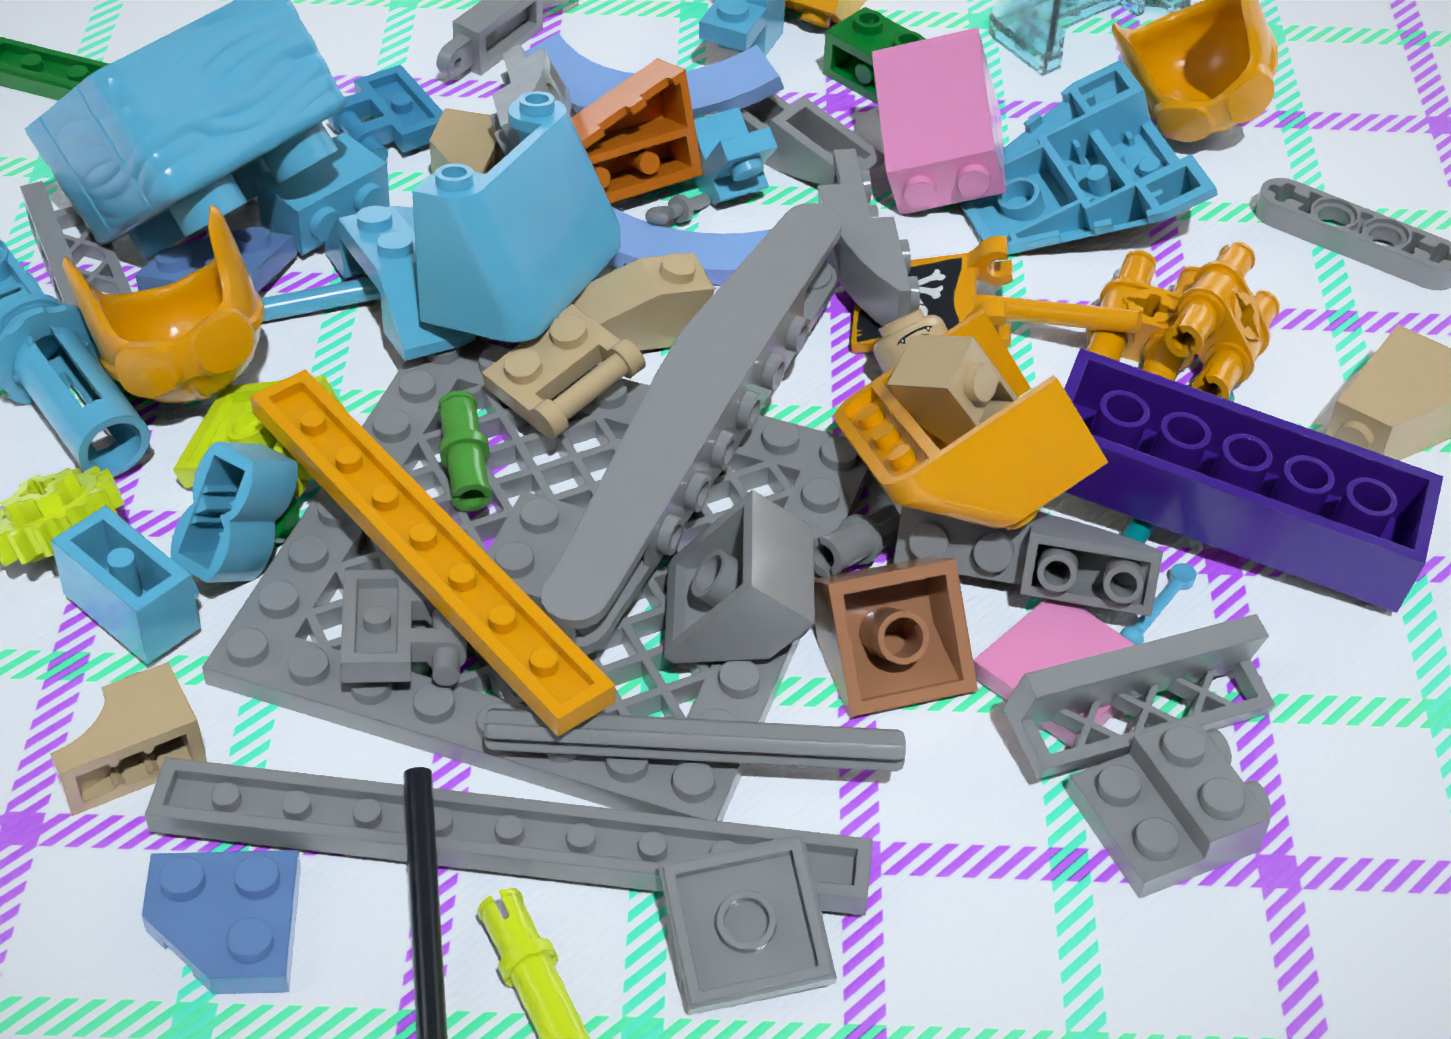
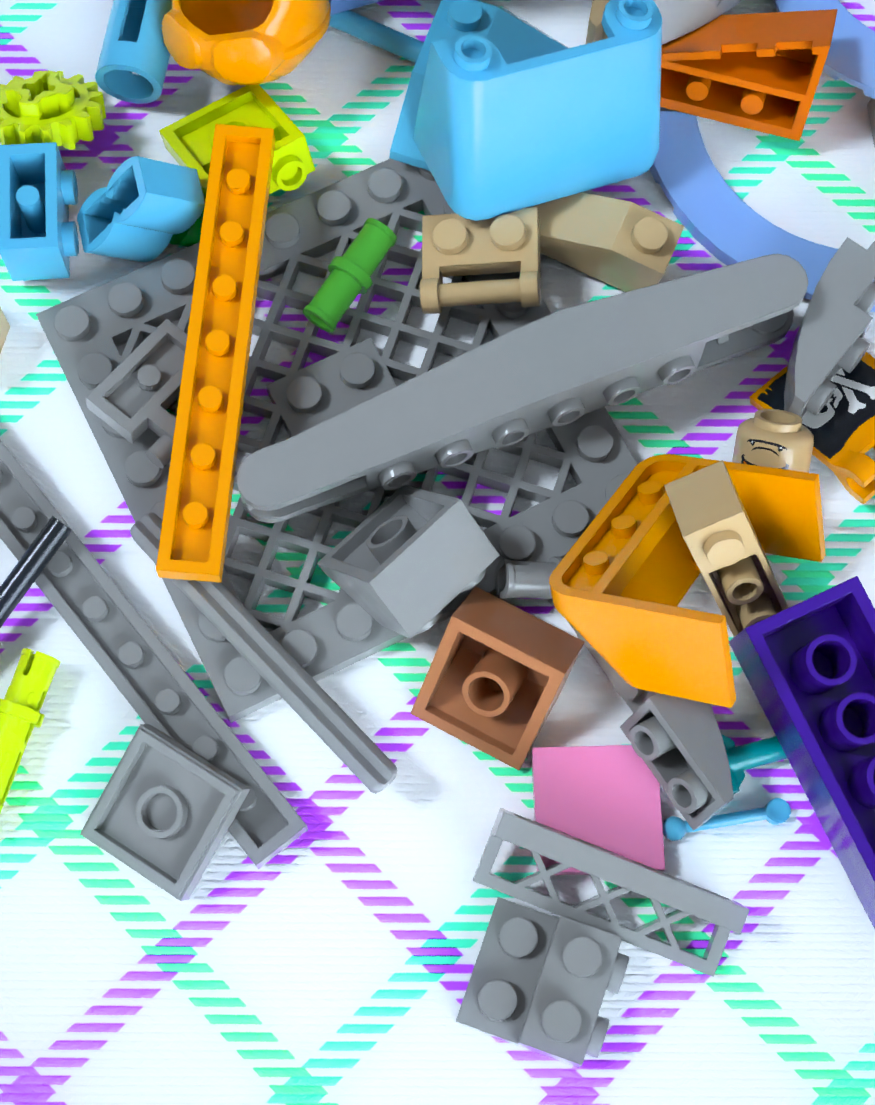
camera: 45 degrees right, 25 degrees up
light grey hand [645,193,710,224] -> none
medium azure brick [691,107,777,204] -> none

